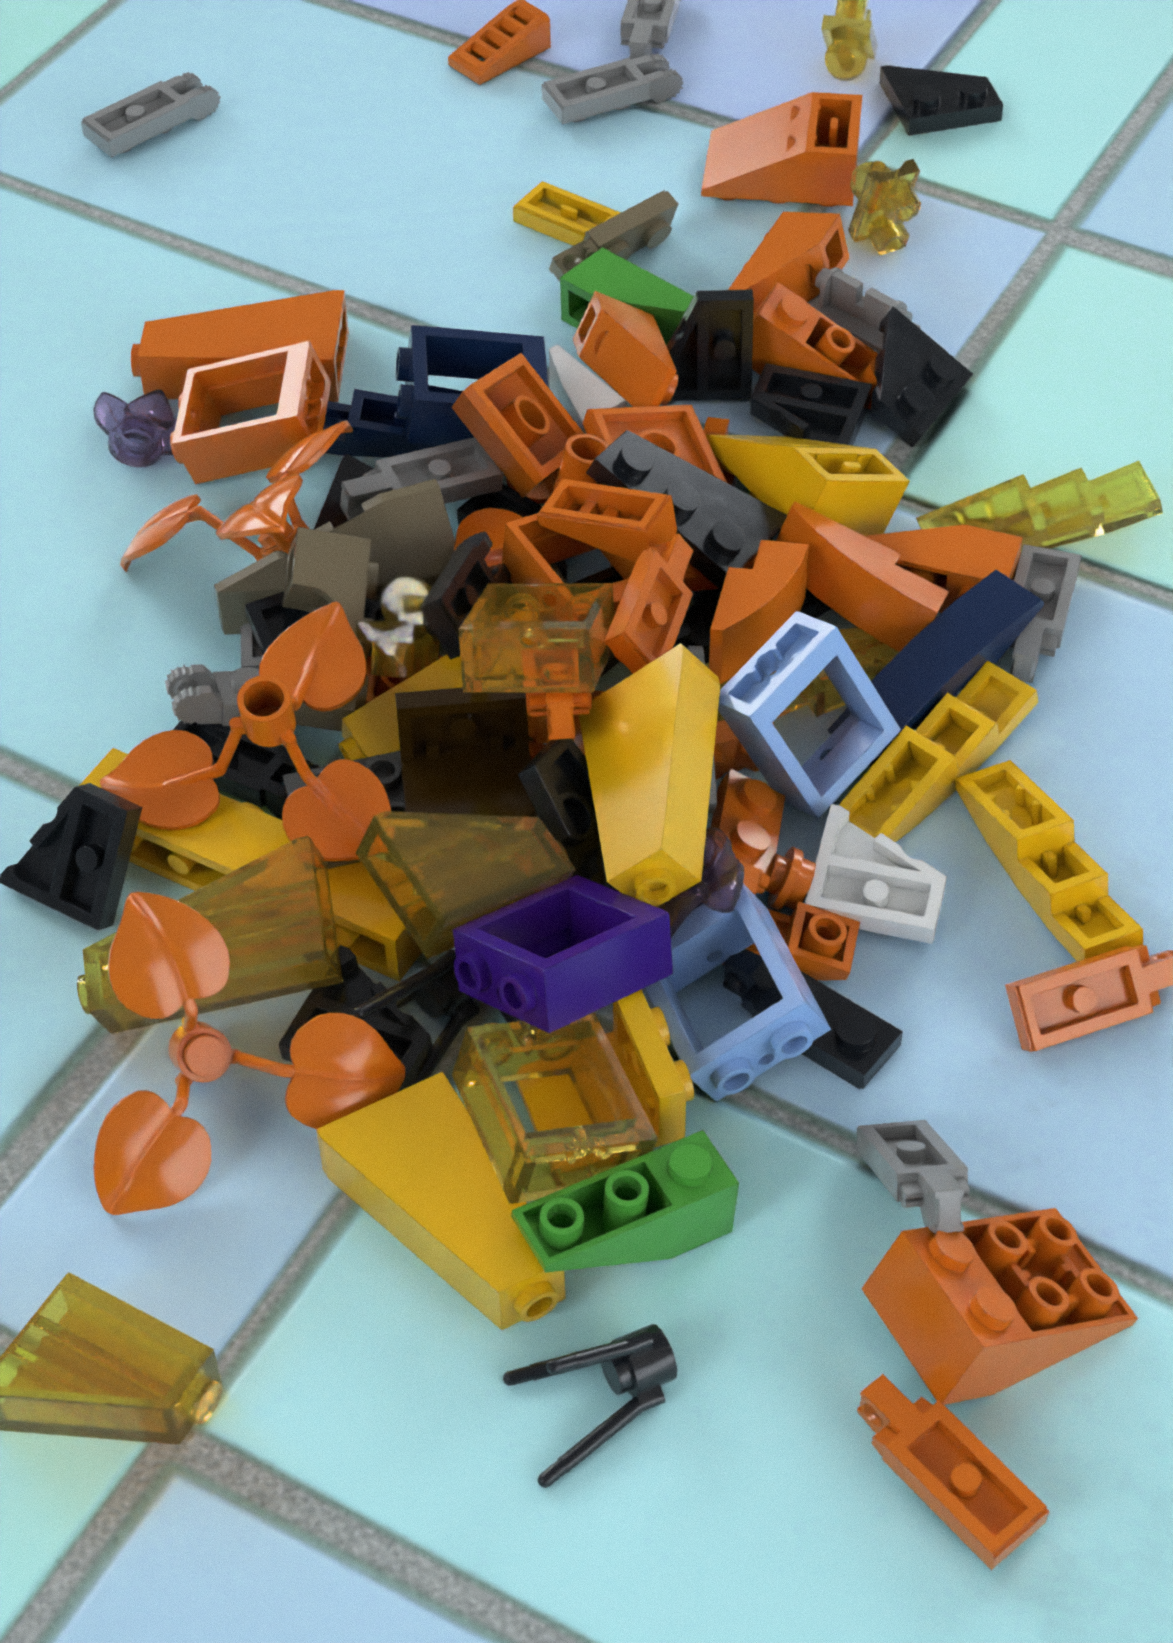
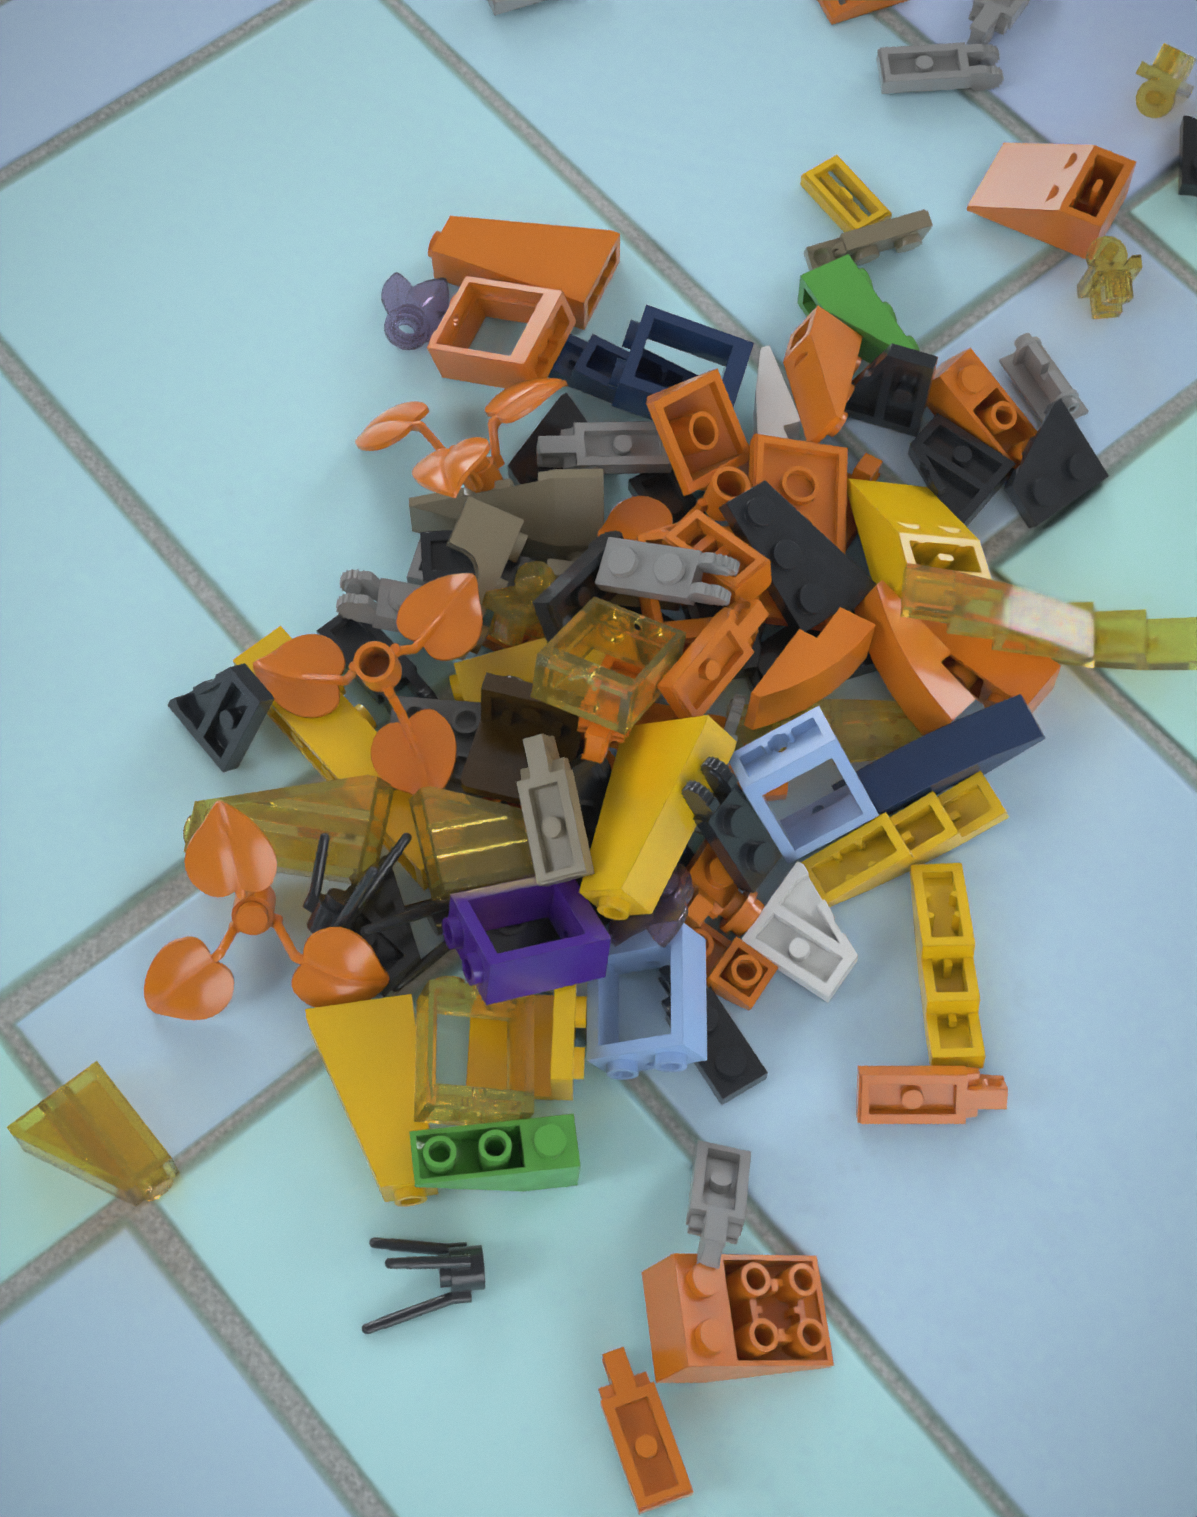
camera: 20 degrees right, 15 degrees up
orange slope [728,212,850,313] -> none
light grey hinge [1009,544,1082,683] -> none
none -> black plant [302,833,412,934]
none -> dark tan hinge [516,734,595,887]
none -> light grey hinge [595,537,740,606]
none -> black hinge [681,756,782,893]
none -> clear yellow slope [900,563,1094,663]

